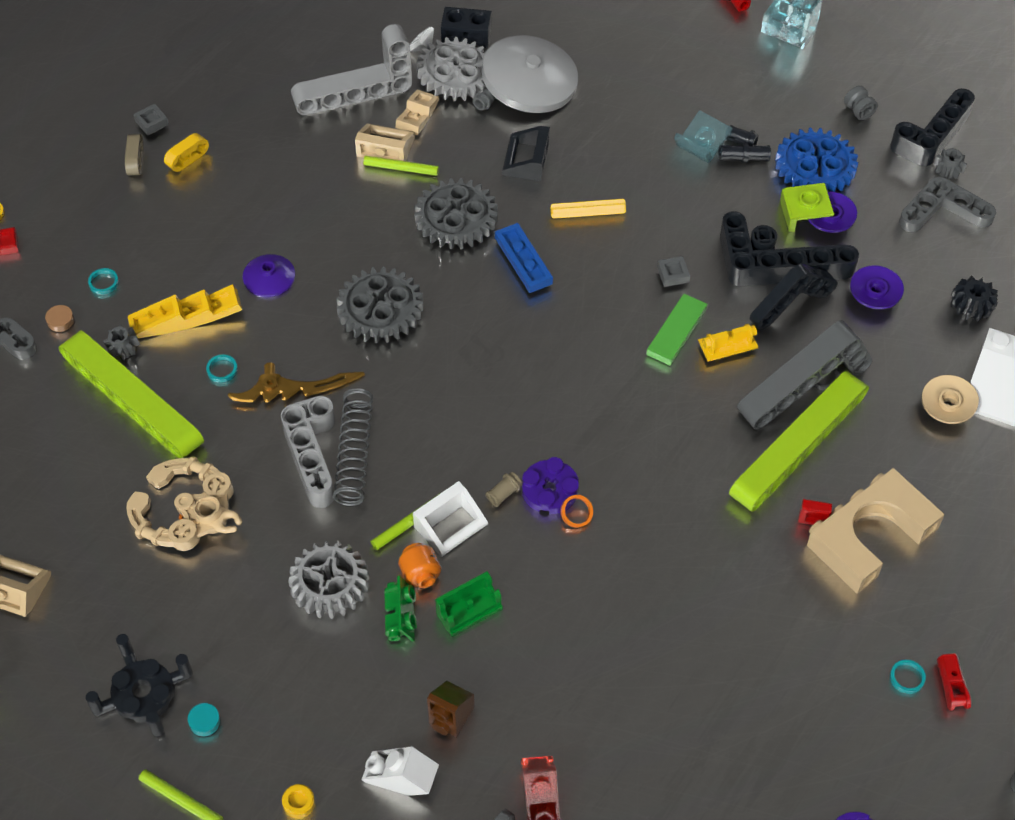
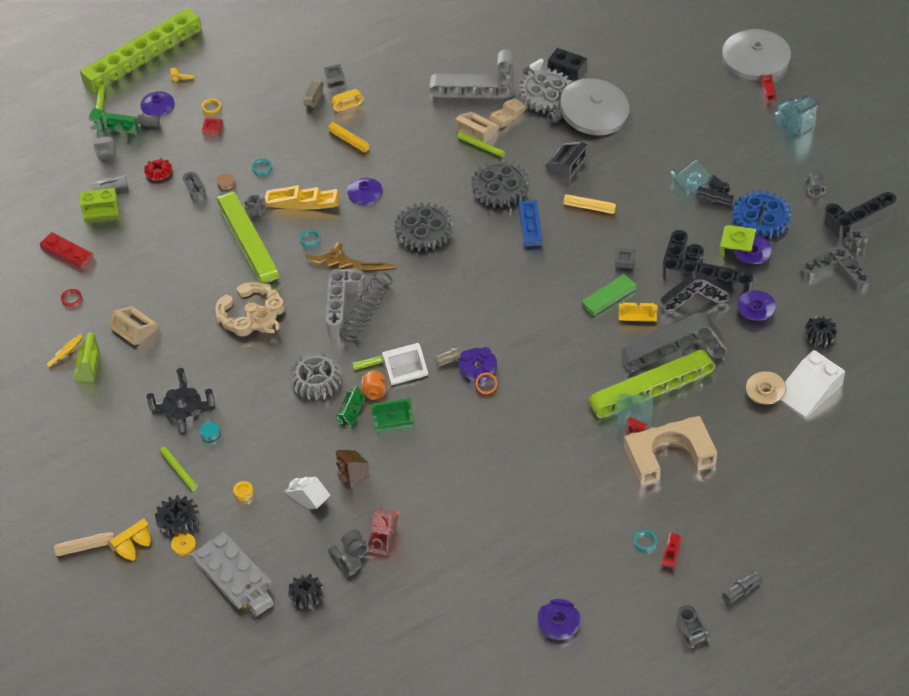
camera: 25 degrees right, 5 degrees down
none -> yellow axle [328,122,370,153]
none -> clear light blue piece [617,394,653,428]

